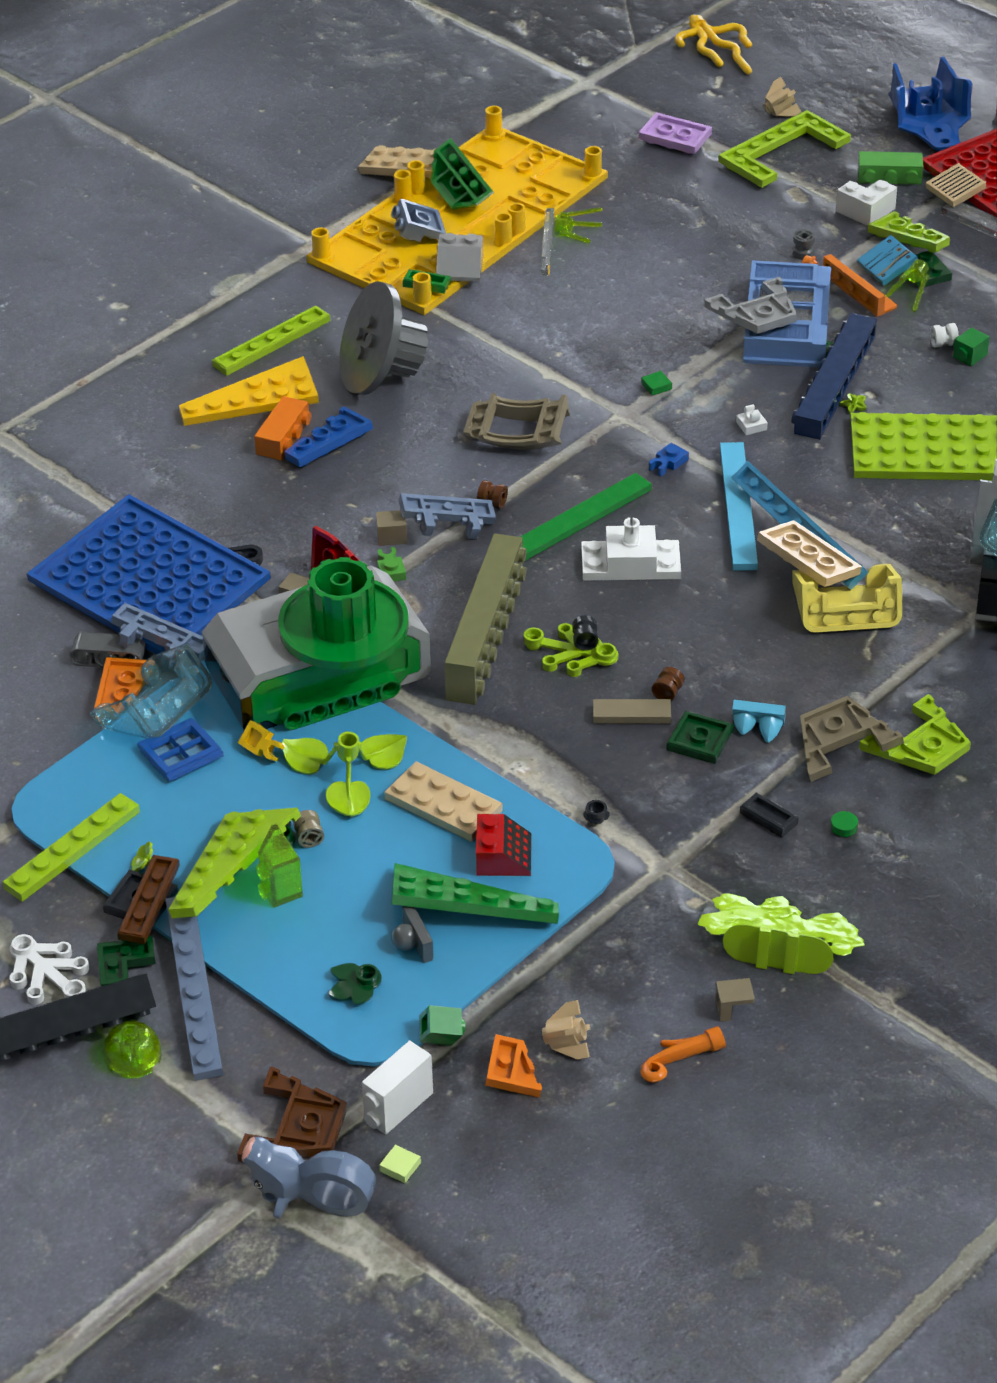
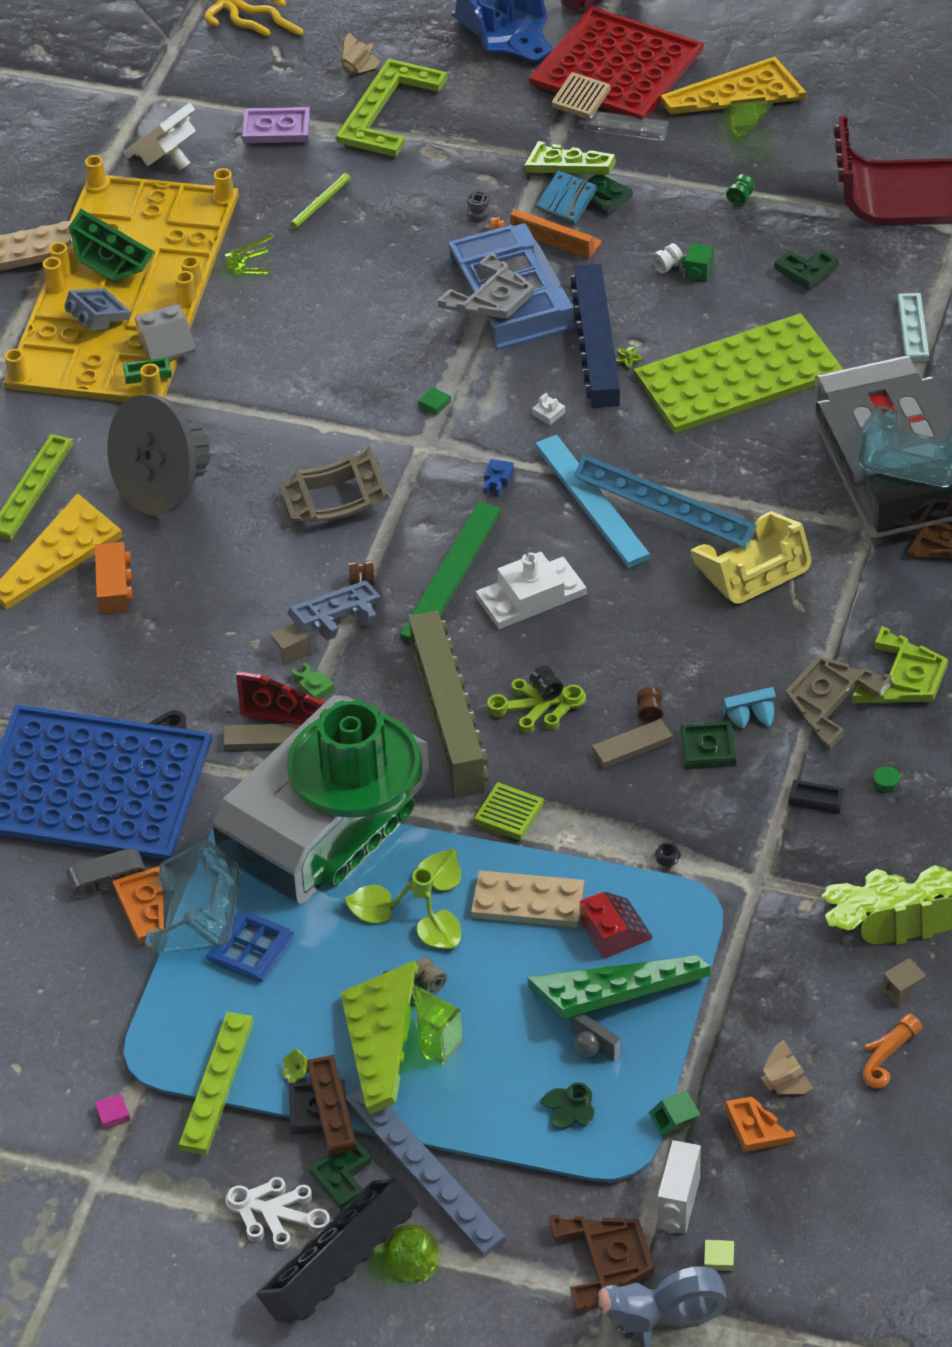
camera: 25 degrees left, 5 degrees up
sand blue hinge [111,603,210,667] -> none
yellow plate [238,720,285,761] -> none
blue wing [284,406,373,467] -> none
clear tile [541,208,554,275] -> none
tan plate [757,520,862,587] -> none
white slope [836,180,897,226] -> none
bright green brick [858,151,923,184] -> none
clear neon green plant [885,259,930,312] -> none
none -> white brick [123,103,196,171]
none -> lime bar [290,173,351,229]
none -> lime tile [474,782,544,841]

